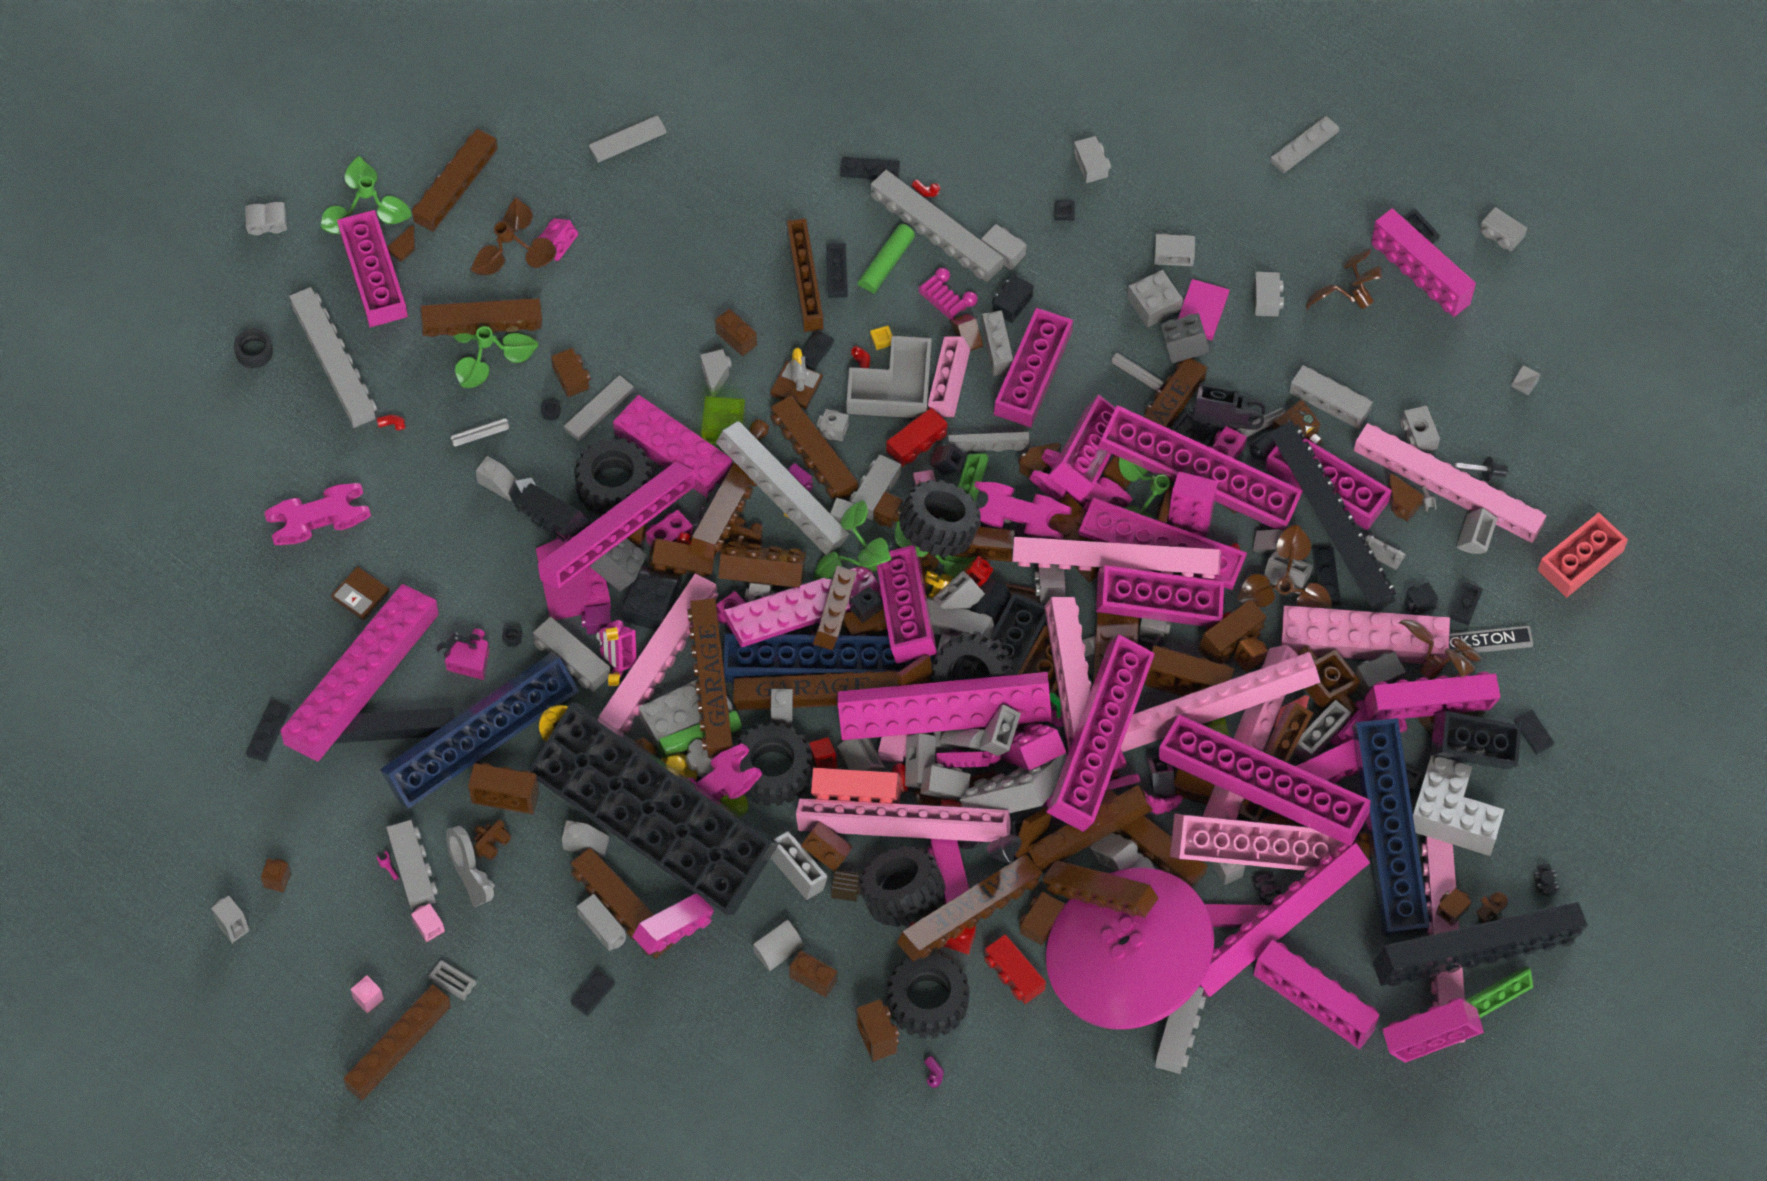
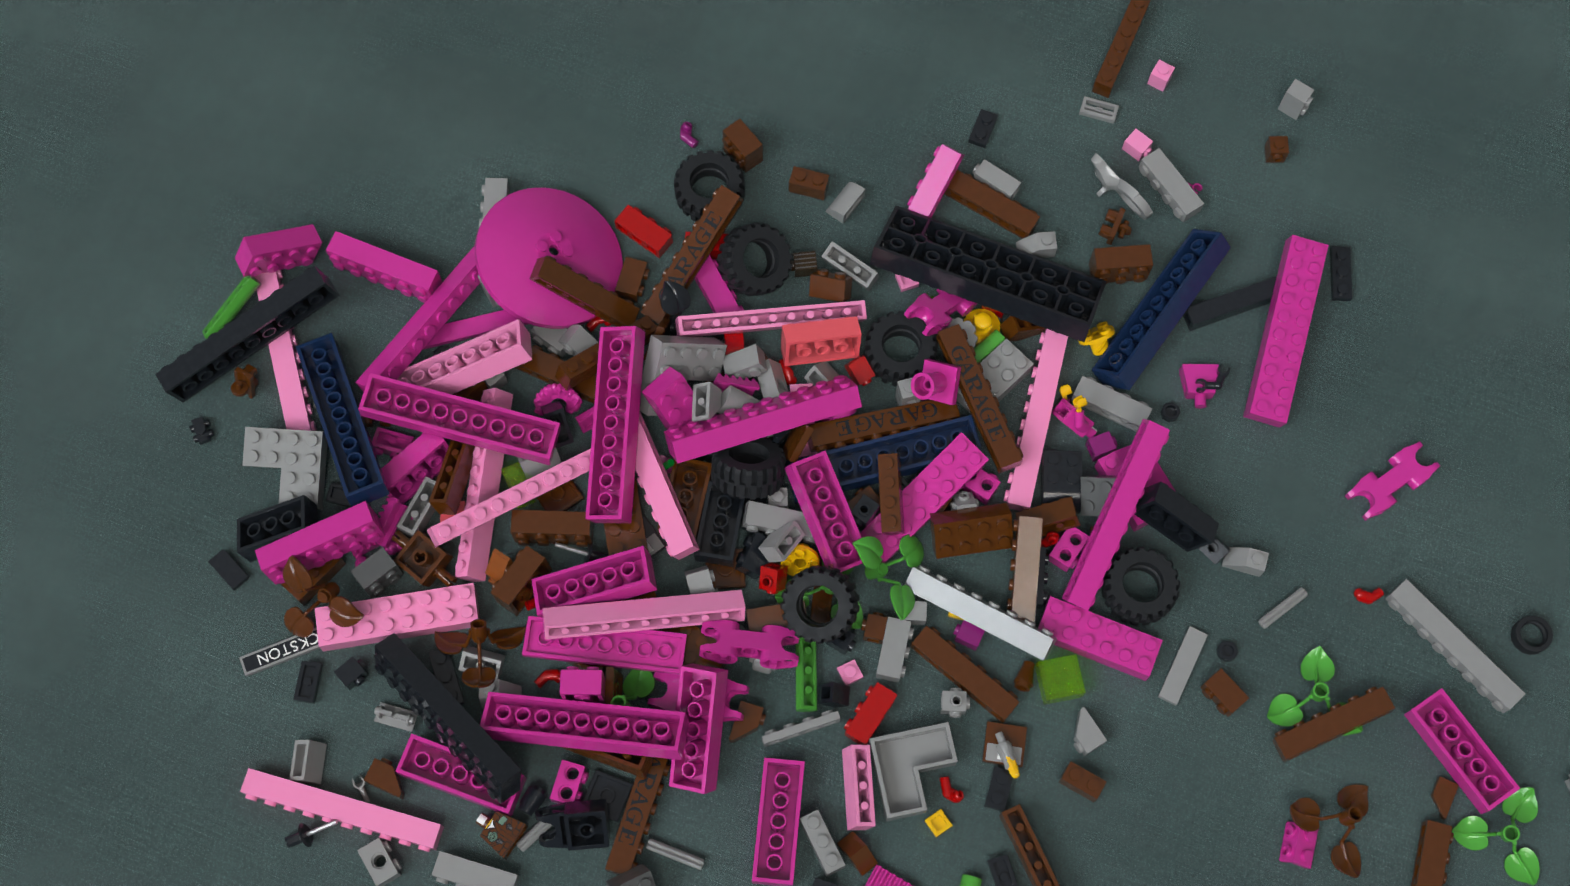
camera: 165 degrees right, 10 degrees up
reddish brown tile [331,566,390,620] -> none
reddish brown hips [729,517,763,546] -> none
reddish brown brick [1436,888,1472,926] -> none
coral brick [1538,512,1628,598] -> none
none -> dark pink plant [911,359,961,405]

